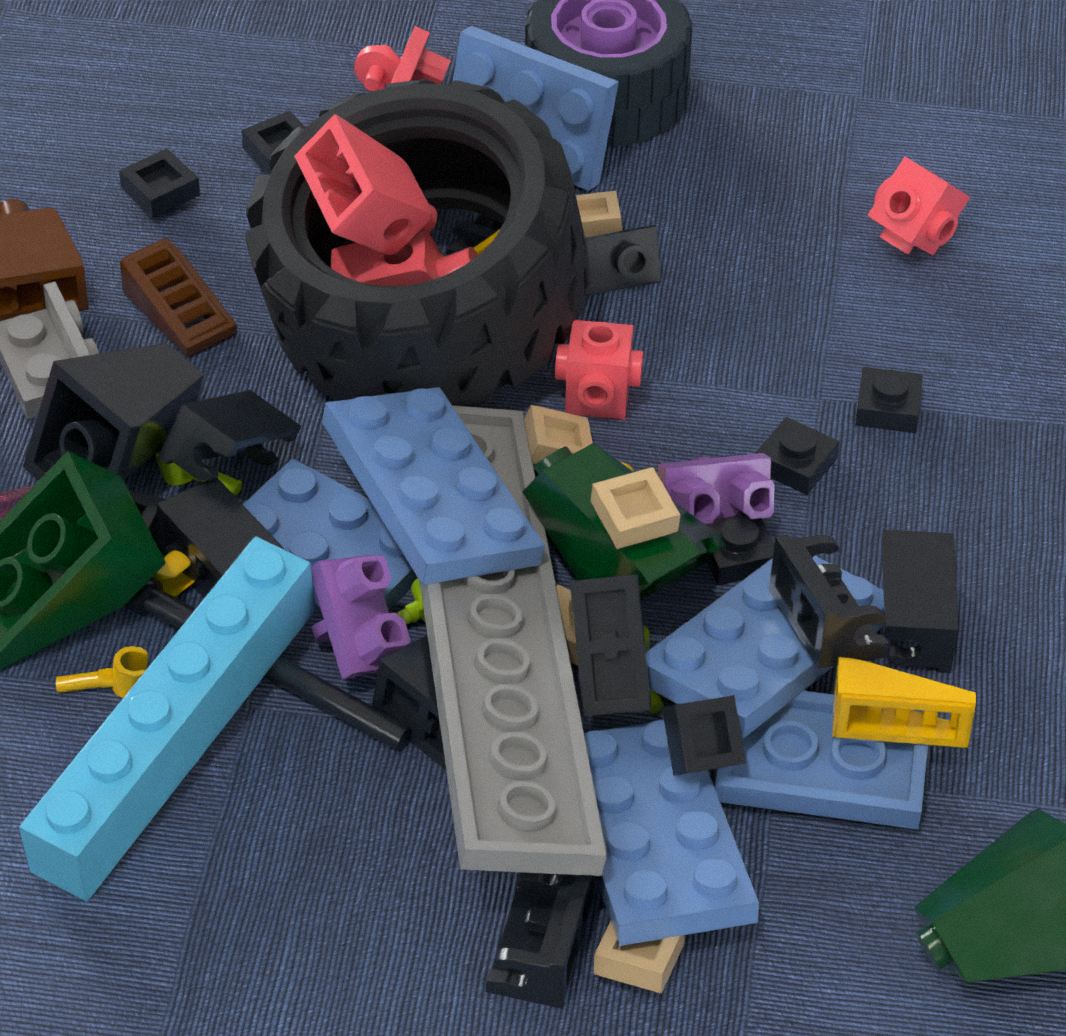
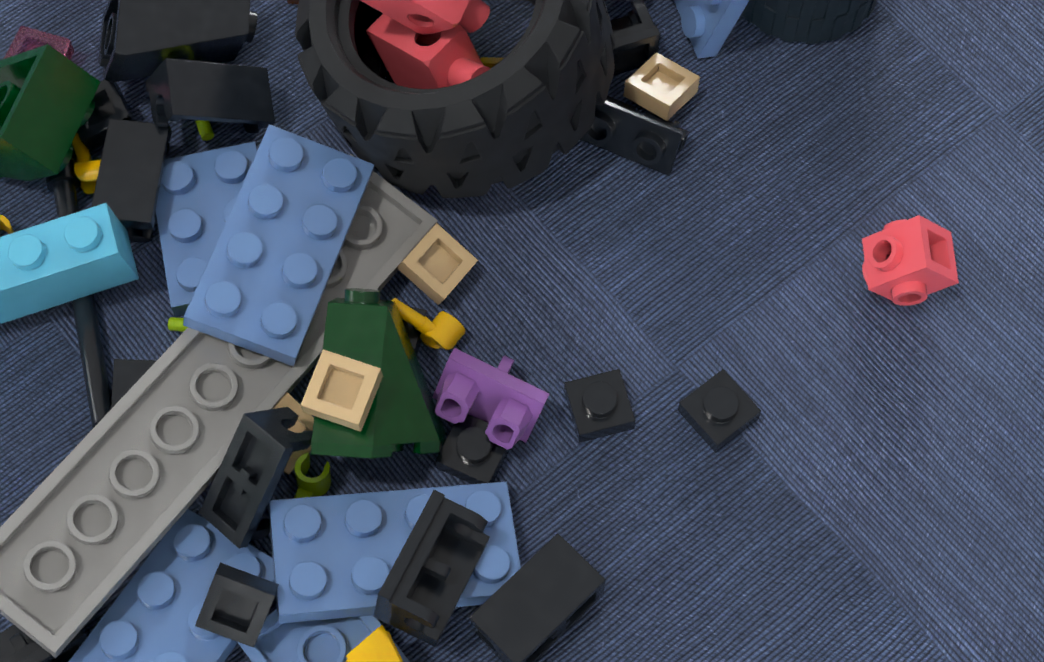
camera: 45 degrees right, 20 degrees up
medium lavender hips [311,555,411,680] -> none
coral brick [555,320,643,420] -> none

